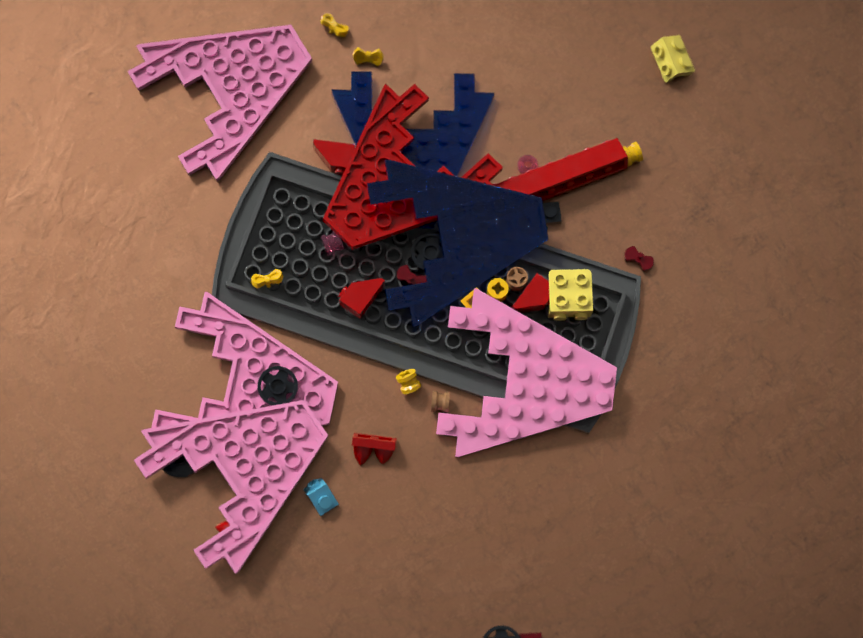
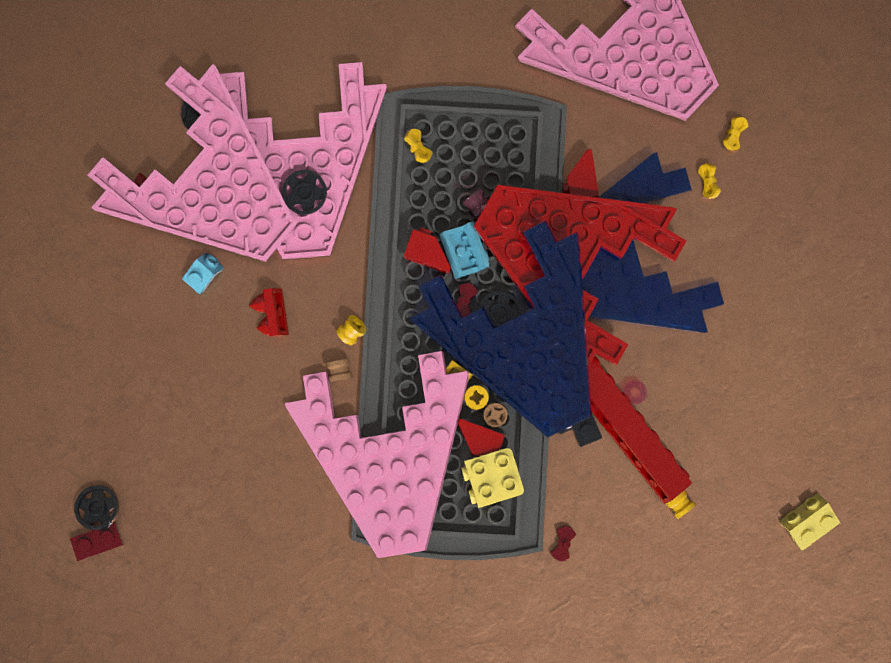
camera: 80 degrees right, 10 degrees up
none -> medium azure bracket [439,221,489,279]

